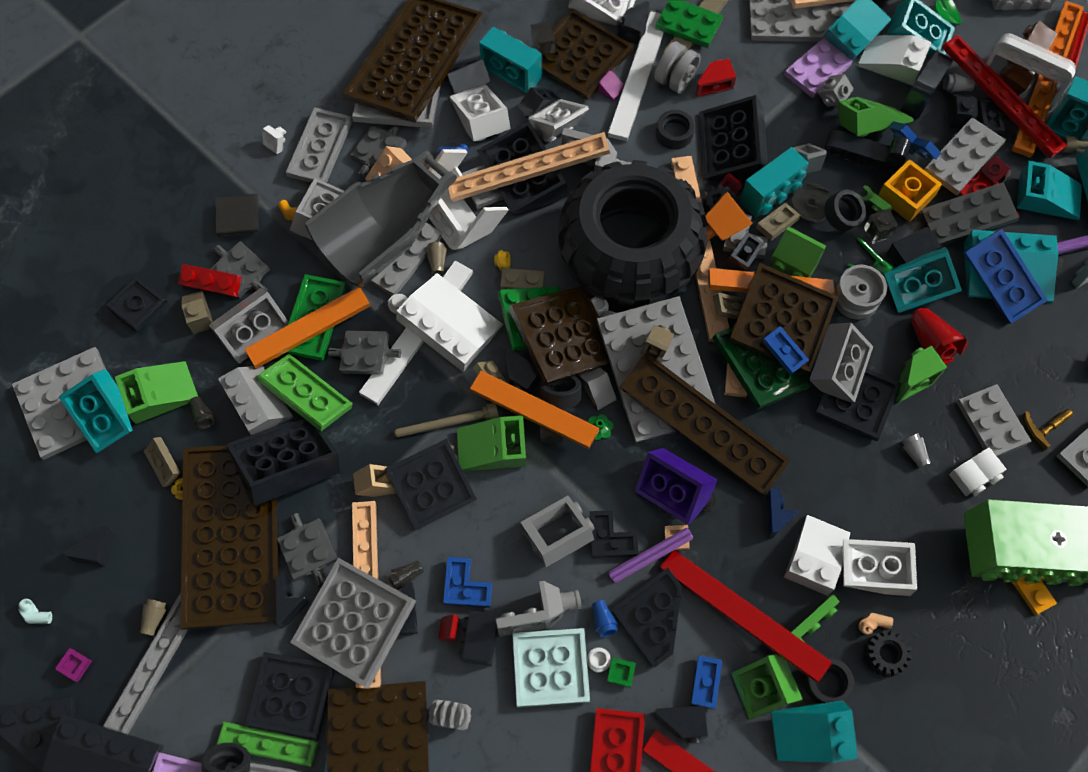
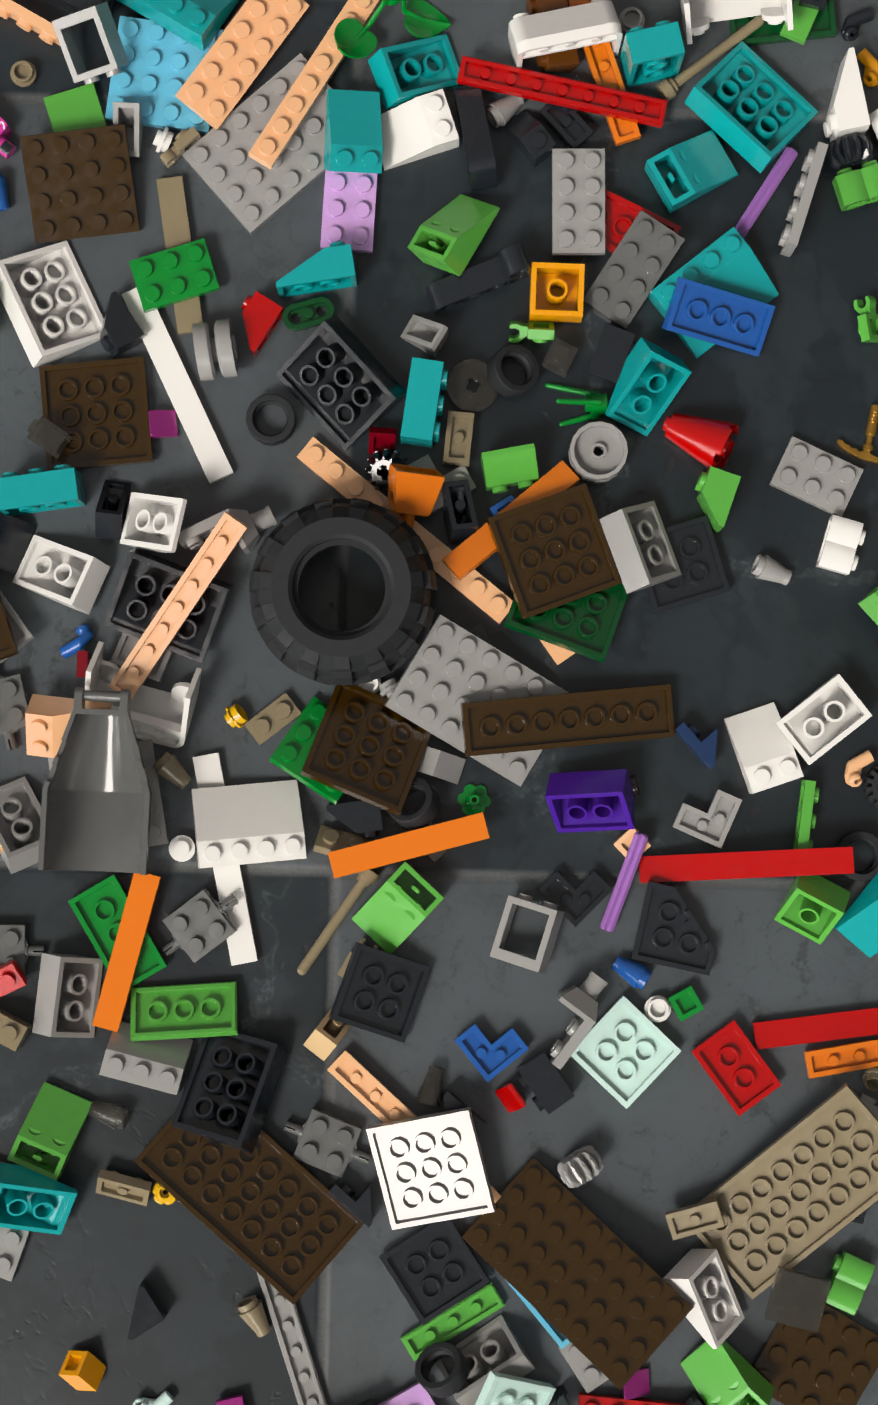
camera: 40 degrees left, 20 degrees up
dark tan slope [640,325,674,362] -> none
black slope [654,706,708,744] -> none
blue plate [691,655,722,710] -> none
dark tan plate [713,293,744,319] -> none
blue plate [762,326,809,375] -> none
light grey brick [818,74,854,107] -> none
blue plate [889,121,941,160] -> none
dark red bracket [981,155,1011,184] -> none
none -> light orange panel [58,1350,106,1391]
none -> teal slope [276,241,357,299]
none -> dark green plate [283,297,335,332]
none -> light grey plate [672,789,742,849]

